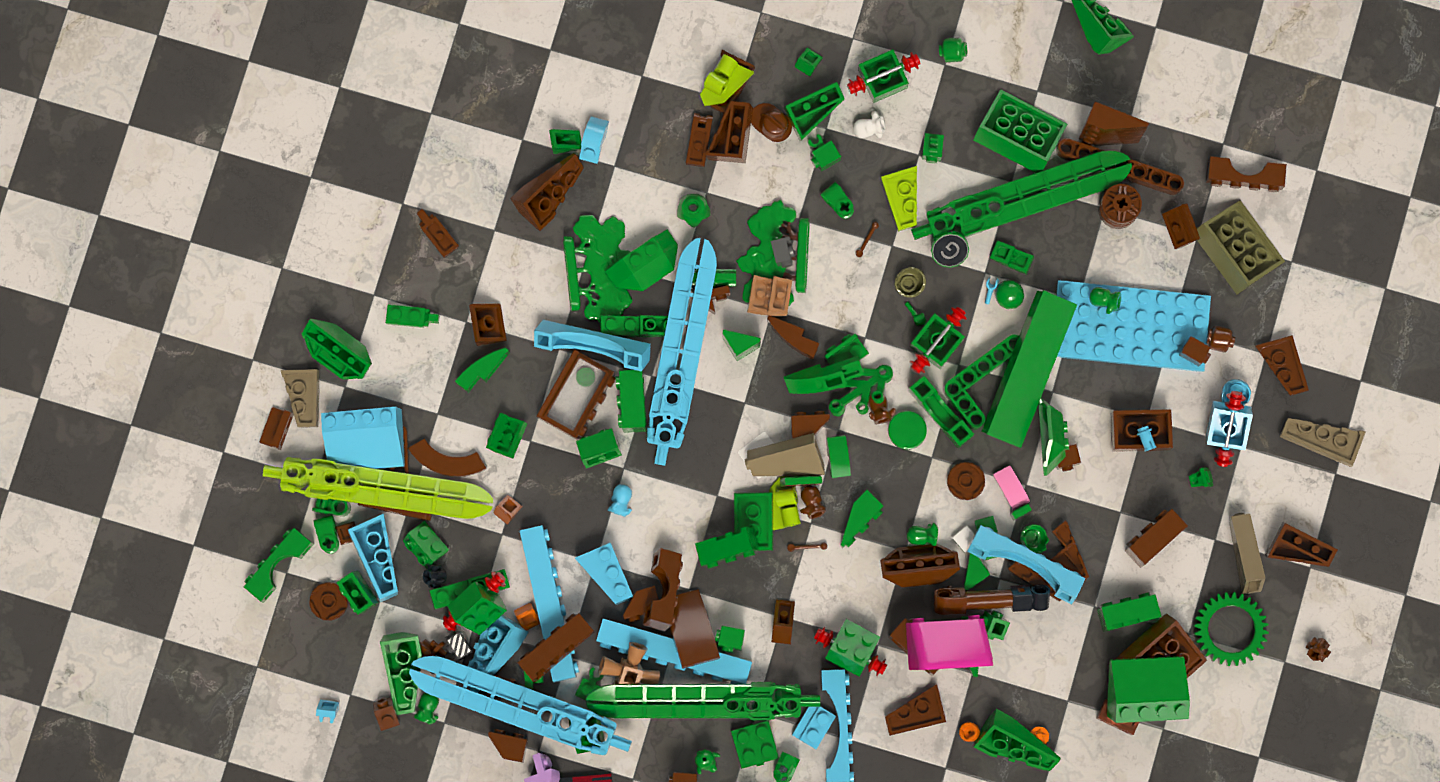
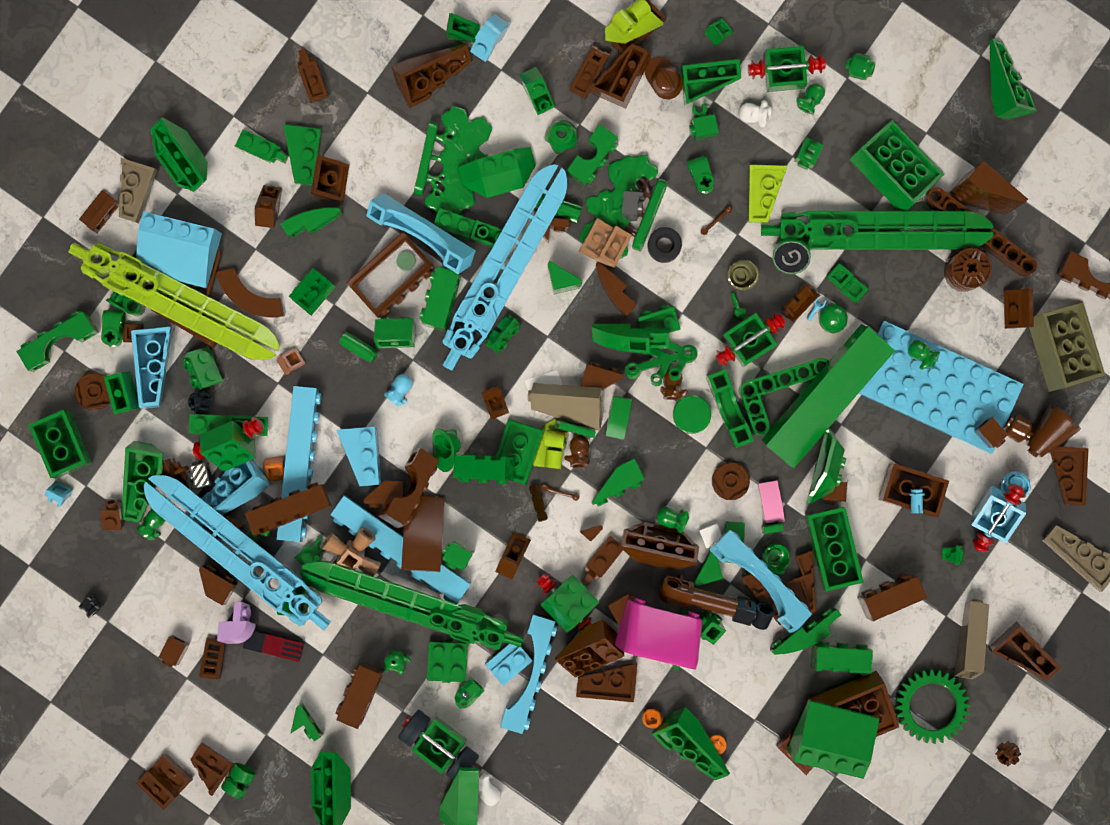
camera: 15 degrees right, 5 degrees up
none -> green brick [28,410,92,478]
none -> reddish brown slope [255,185,282,228]
none -> green wing [283,124,322,186]
none -> green piece [339,332,378,363]
none -> green piece [432,428,461,472]
none -> reddish brown bracket [481,386,509,419]
none -> green hinge [485,315,521,354]
none -> green slope [519,67,555,115]
none -> dark brown axle [529,484,548,522]
none -> reddish brown slope [555,619,625,678]
none -> green arch [566,124,619,187]
none -> reddish brown slope [579,525,603,541]
none -> reddish brown hinge [582,536,623,585]
none -> black tyre [647,227,682,263]
none -> green slope [770,608,842,655]
none -> reddish brown hinge [781,283,820,323]
none -> green animal [796,83,825,115]
none -> green brick [804,507,864,592]
none -> reddish brown cone [1027,404,1081,458]

